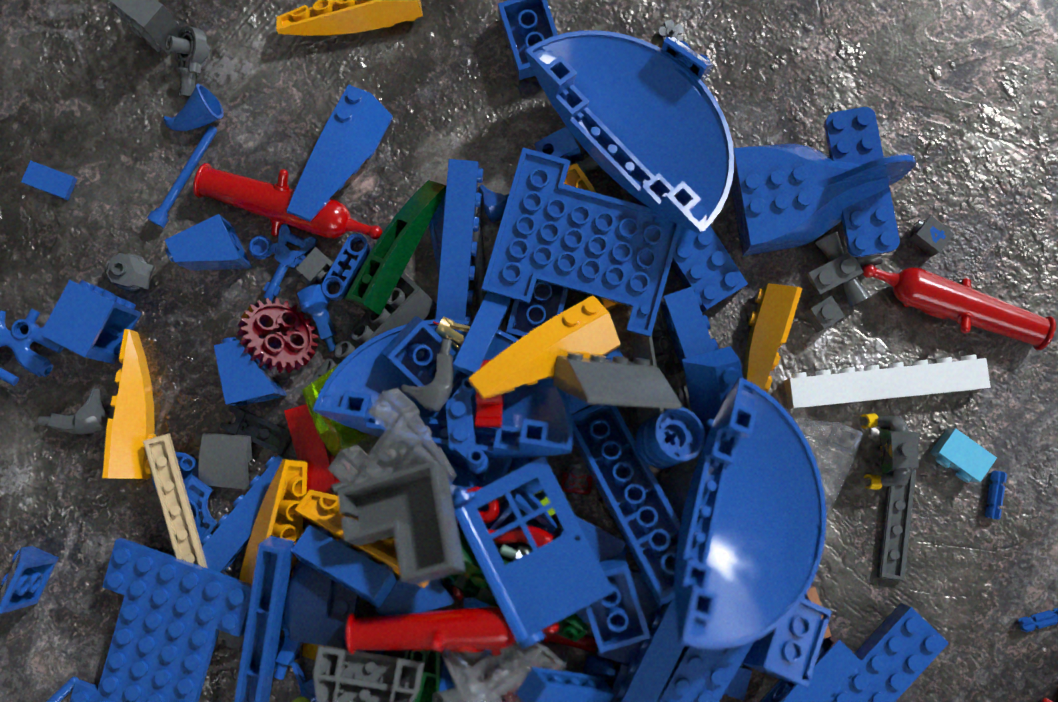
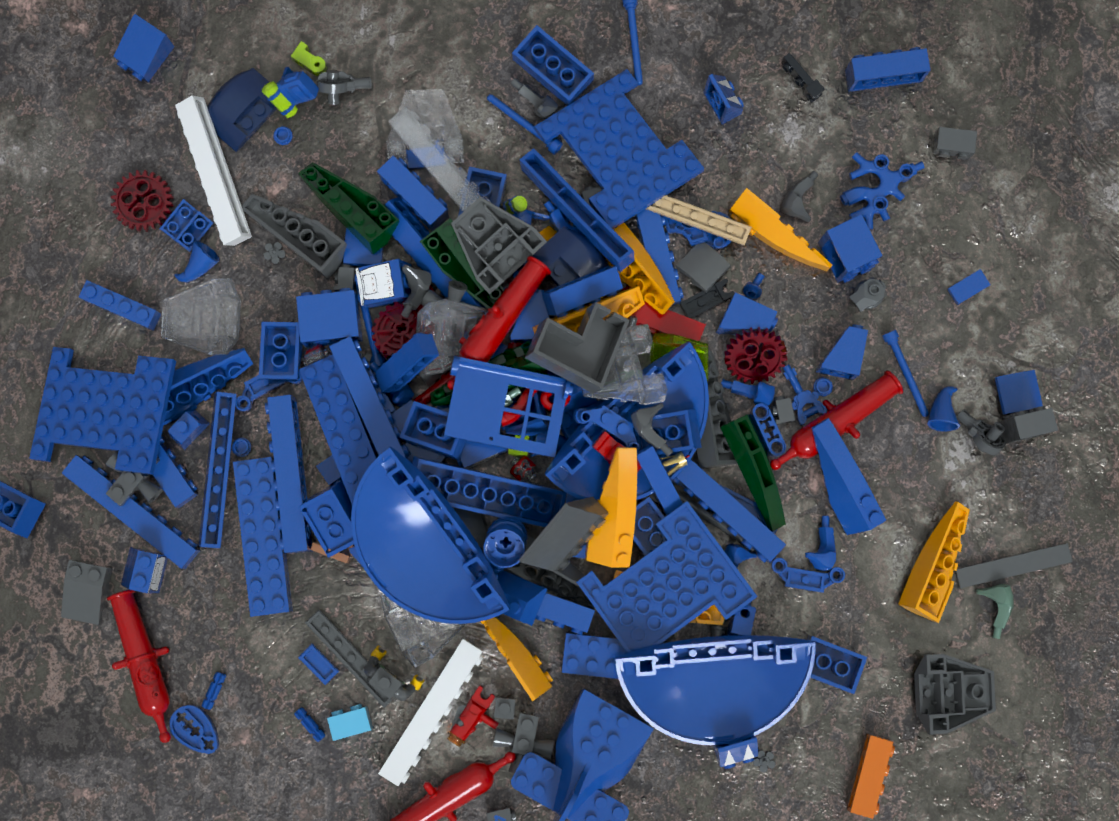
camera: 125 degrees right, 0 degrees up
none -> blue tile [298,643,340,685]
none -> red piece [447,685,499,747]
none -> blue plate [743,273,765,299]
none -> blue plate [771,558,845,593]
none -> blue animal [805,516,836,571]
none -> blue slope [995,370,1043,415]

